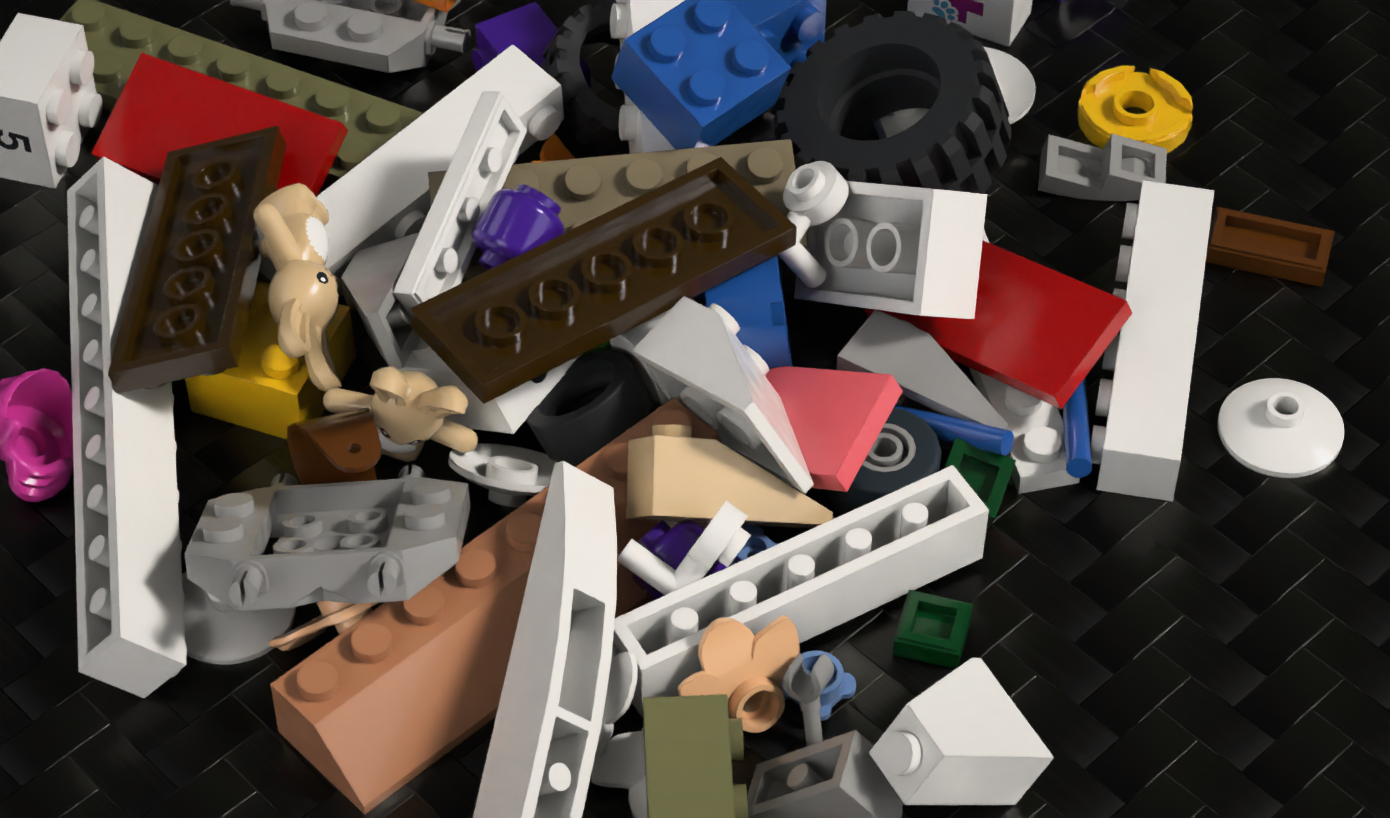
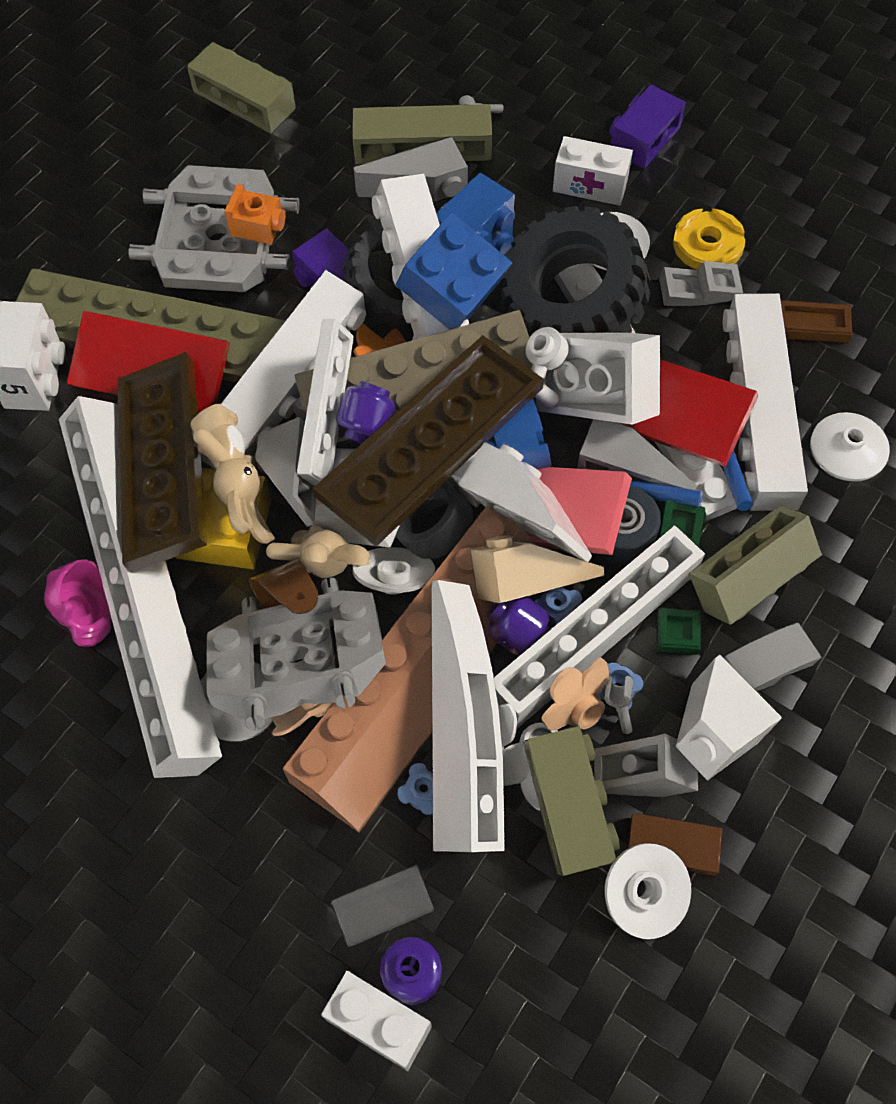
camera: 10 degrees left, 15 degrees up
white plate [617,500,751,595] -> none
none -> medium blue plate [398,763,433,815]
none -> olive brick [689,506,822,625]
none -> light grey slope [724,623,822,691]

